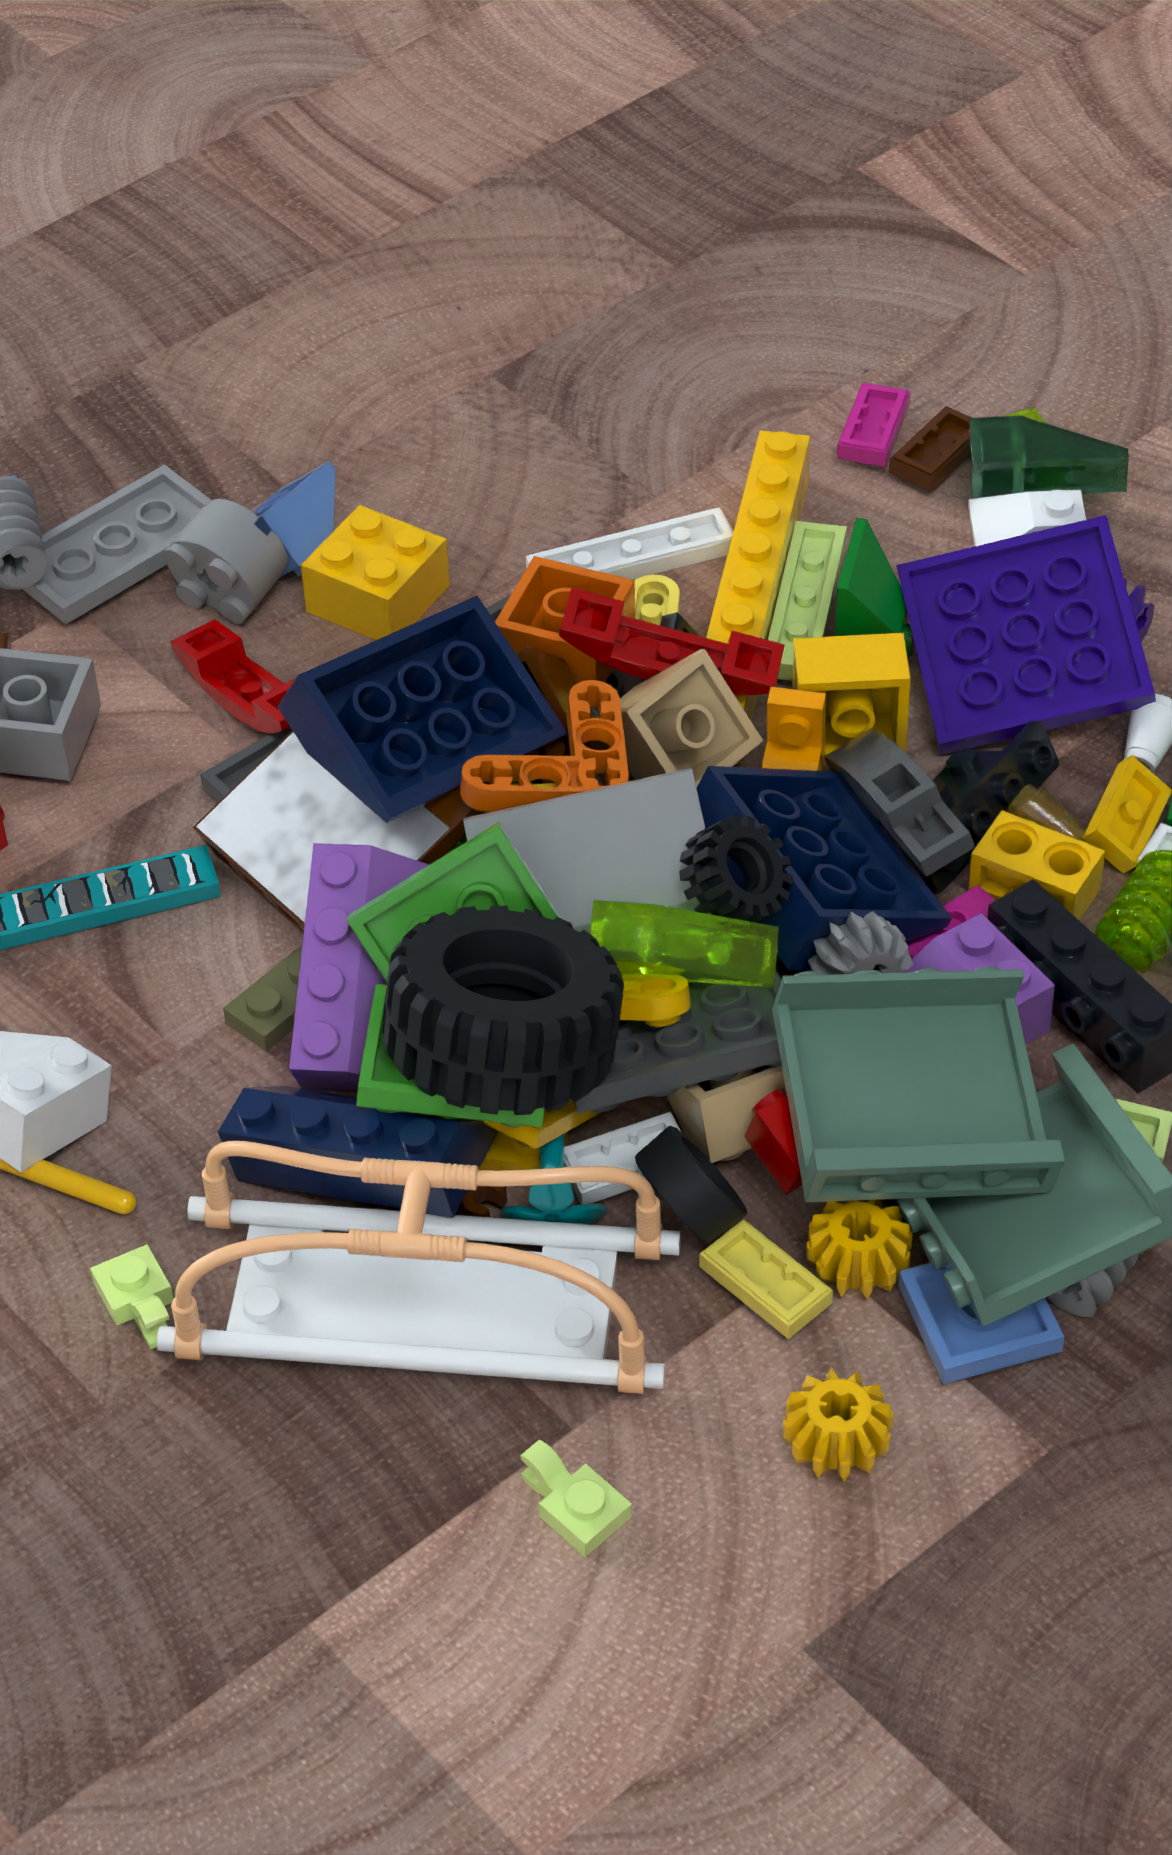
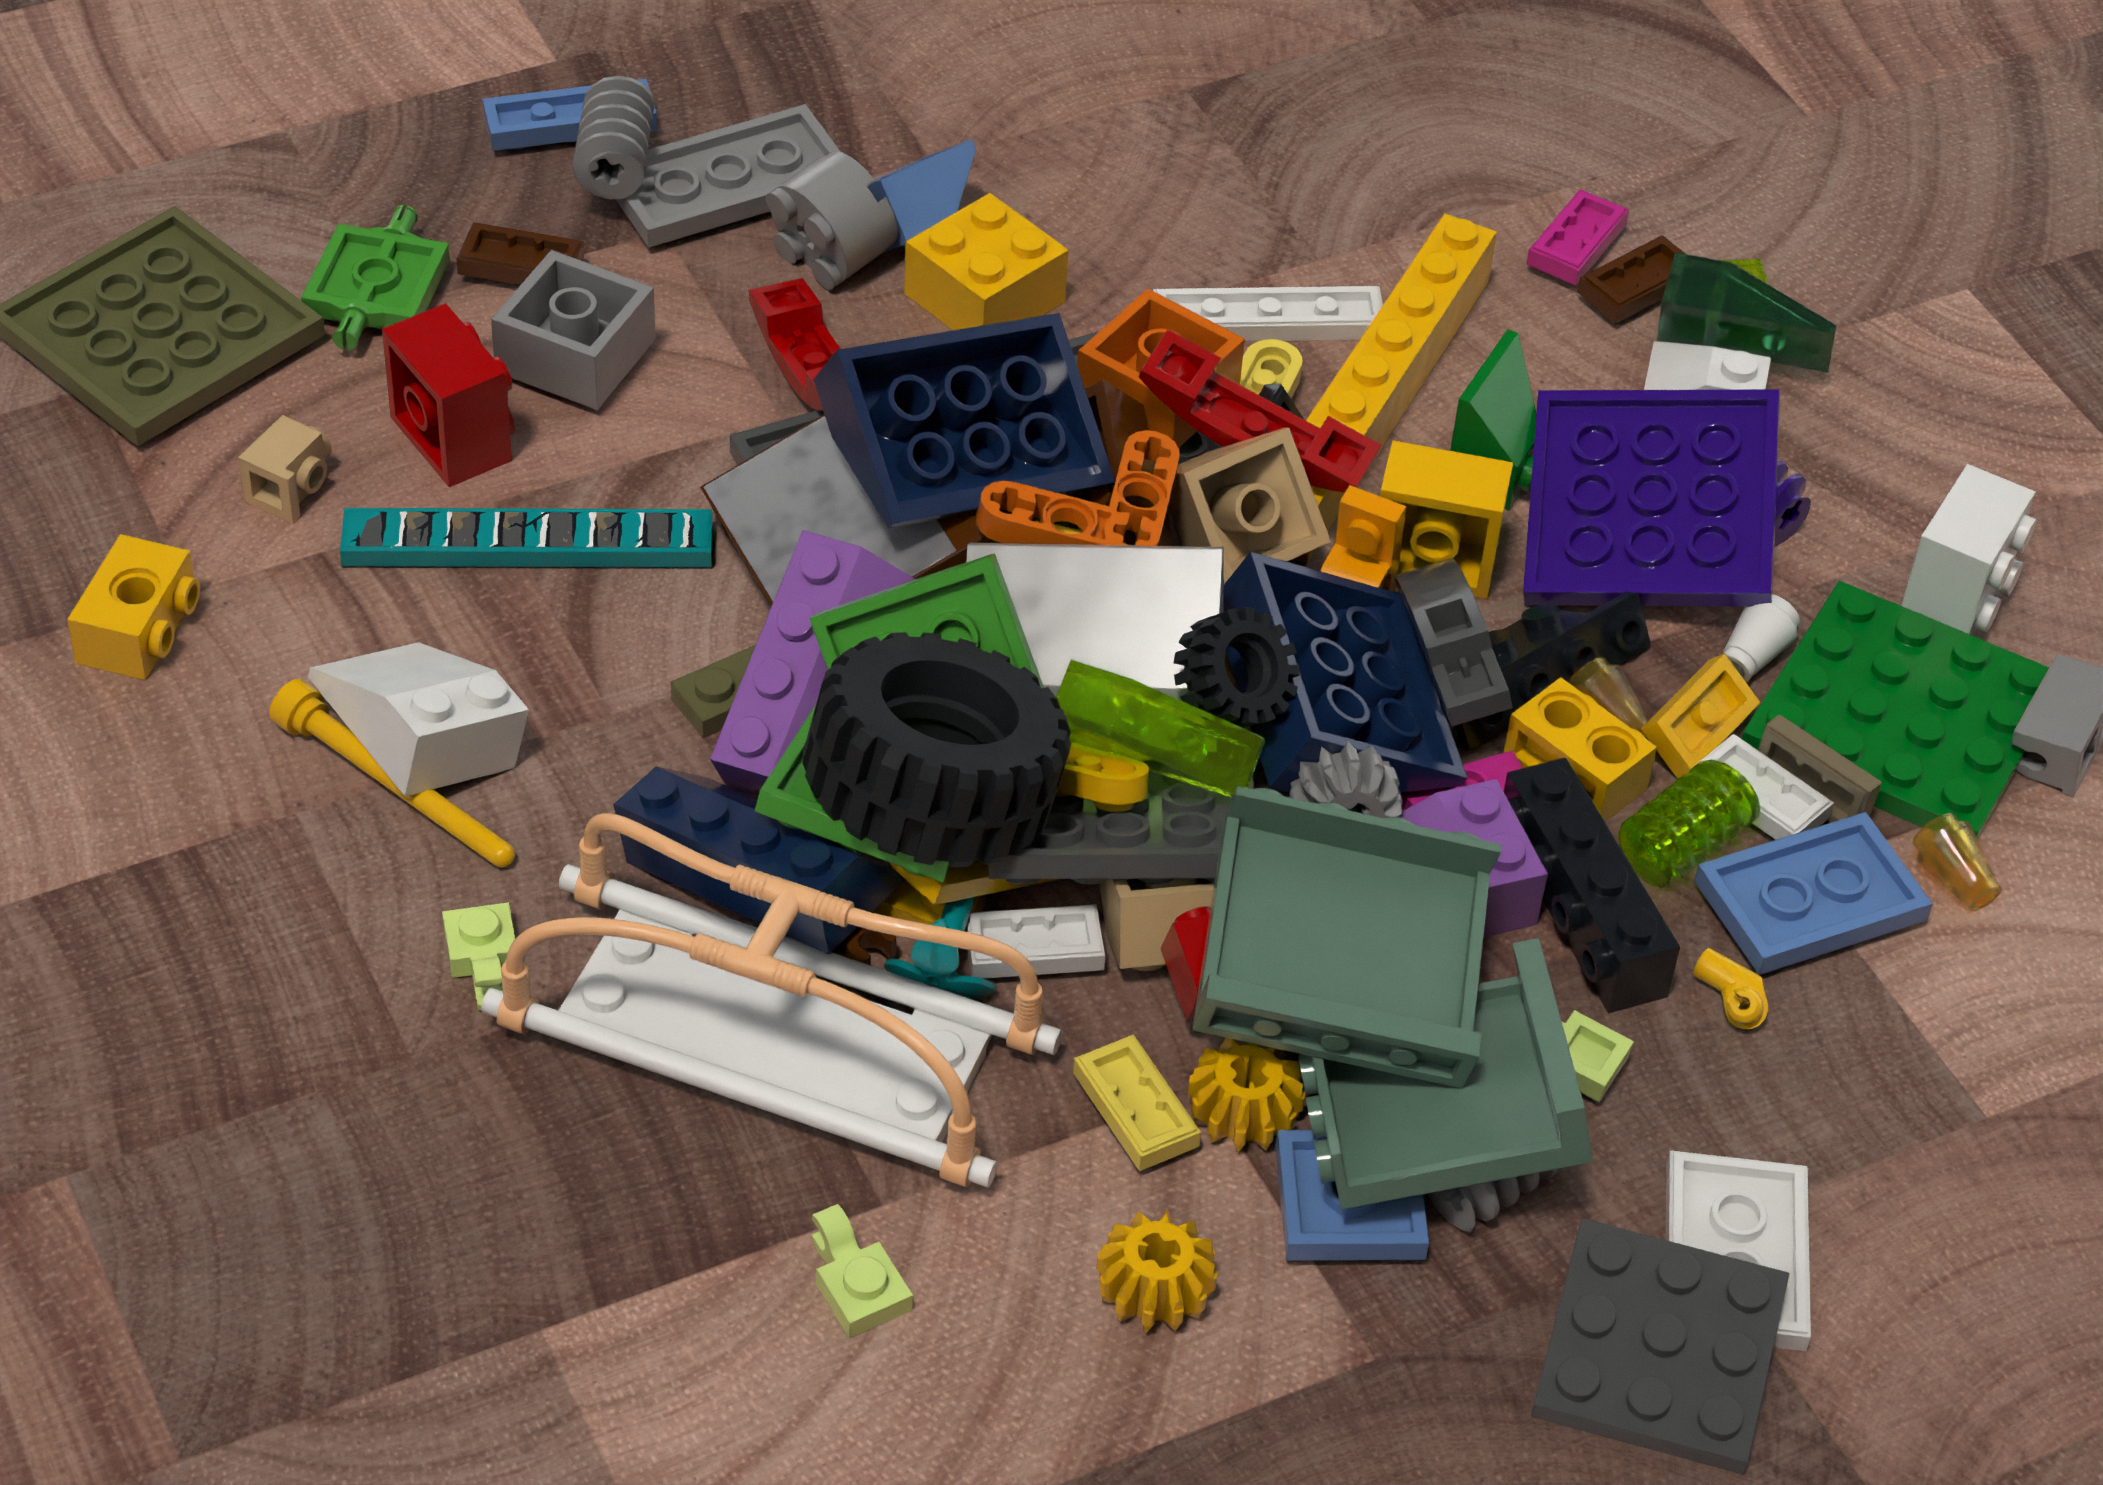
camera: 10 degrees right, 0 degrees up
black tyre [635,1126,747,1244] -> none
yellowish green plate [768,521,847,681] -> none

